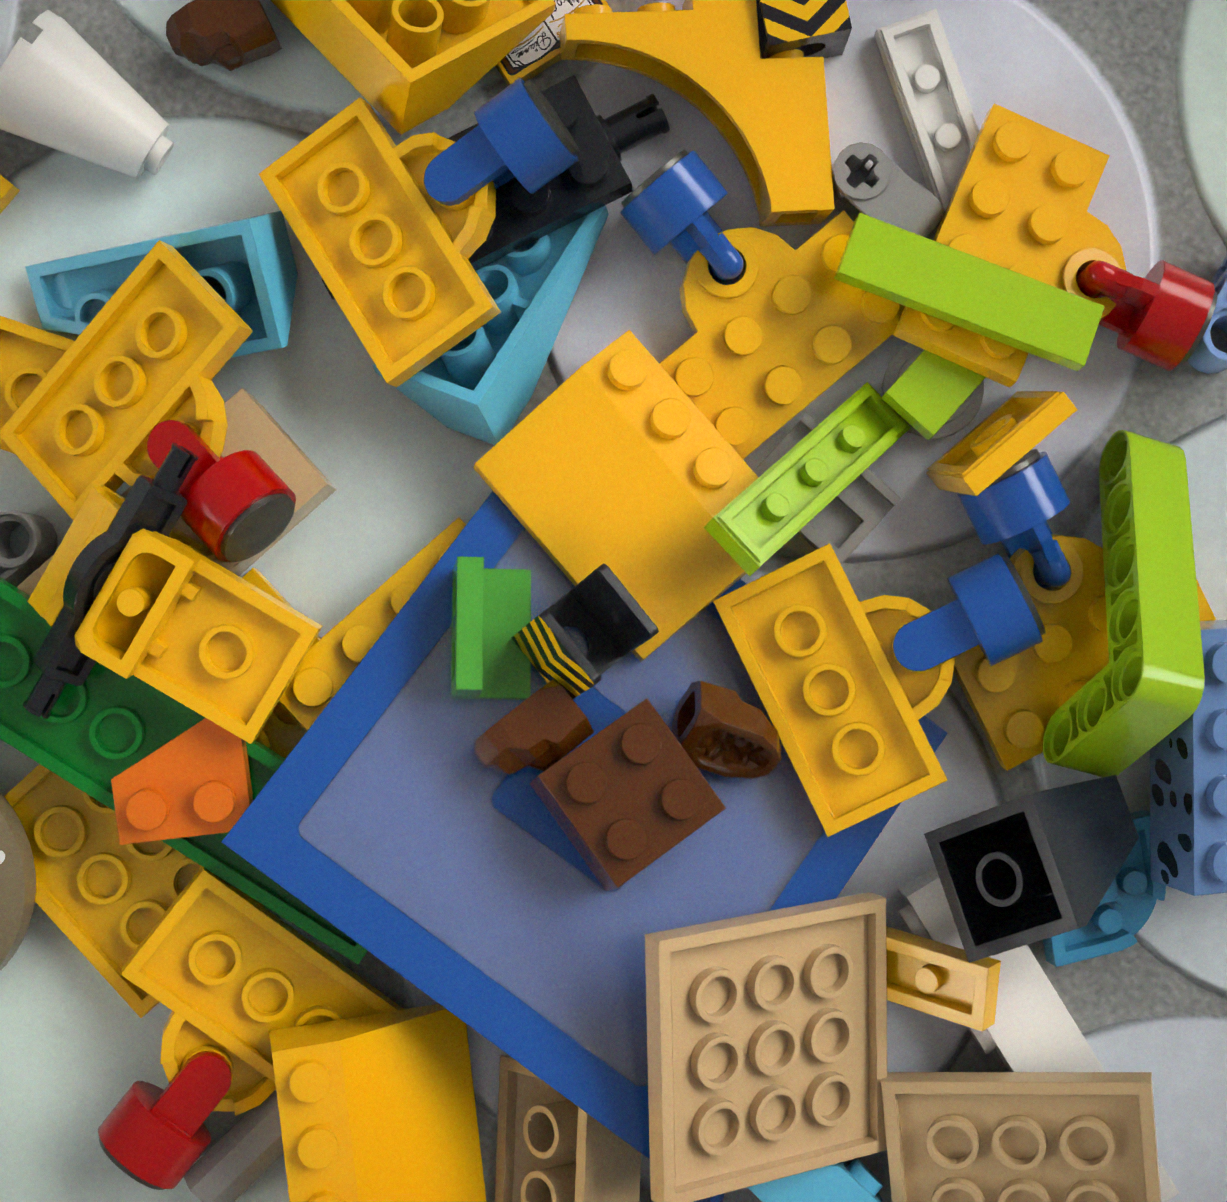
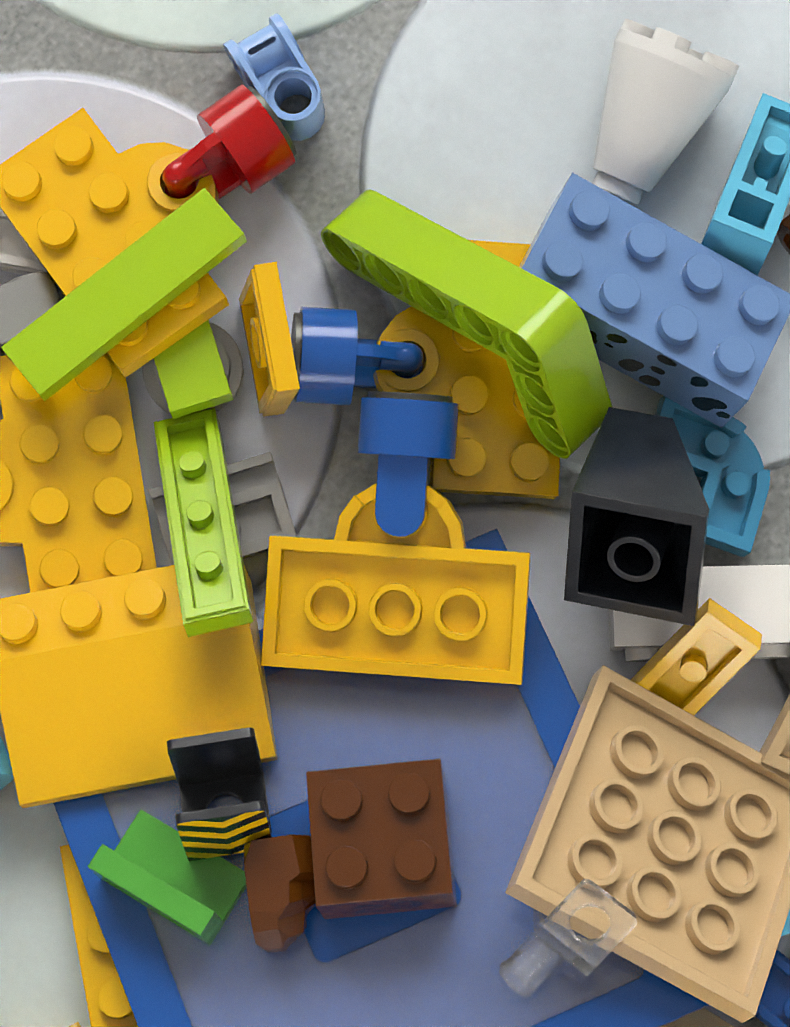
camera: 55 degrees left, 5 degrees down
reddish brown rock [672,681,781,779] -> none
none -> clear bracket [499,879,637,998]

